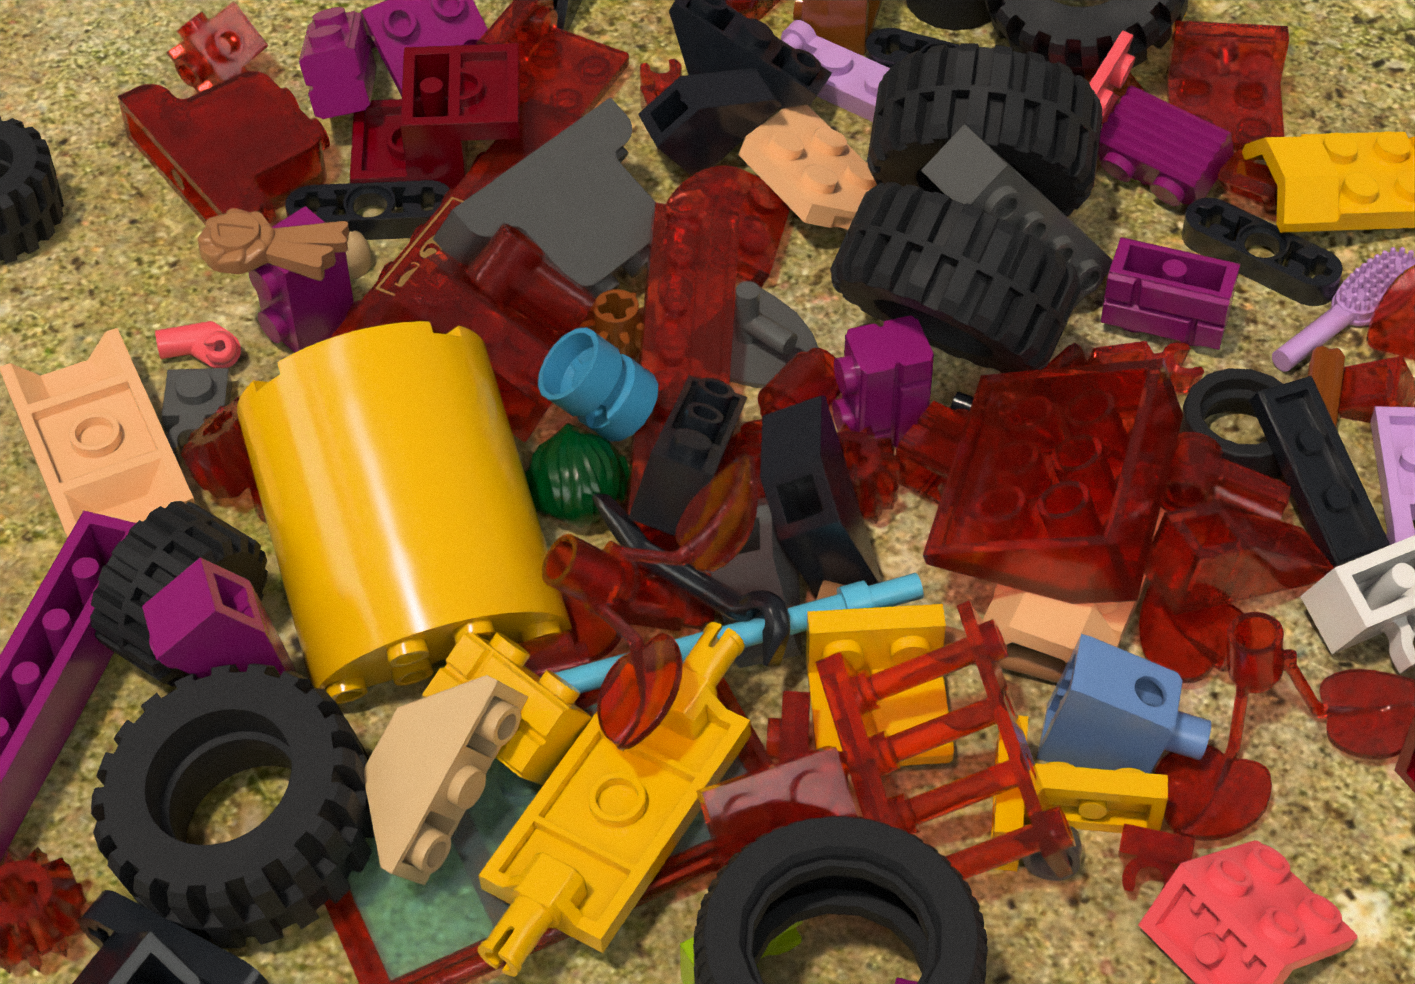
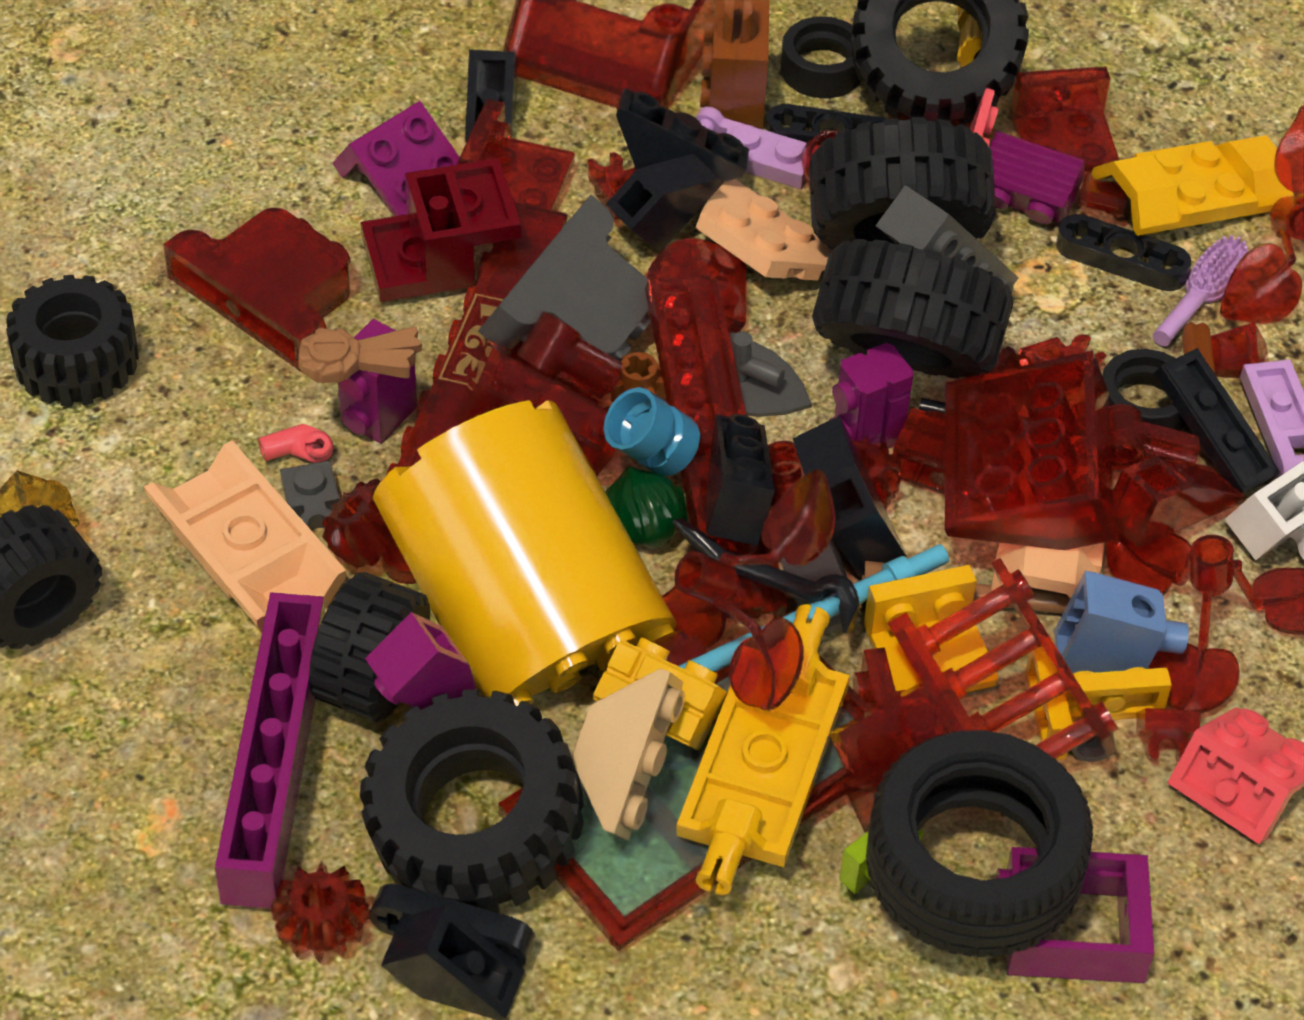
camera: 15 degrees left, 0 degrees up
clear red brick [166,1,269,97] -> none
black beam [285,180,455,240] -> none
magenta brick [299,7,377,120] -> none
clear red brick [758,348,841,417] -> none
magenta brick [1101,237,1240,350] -> none

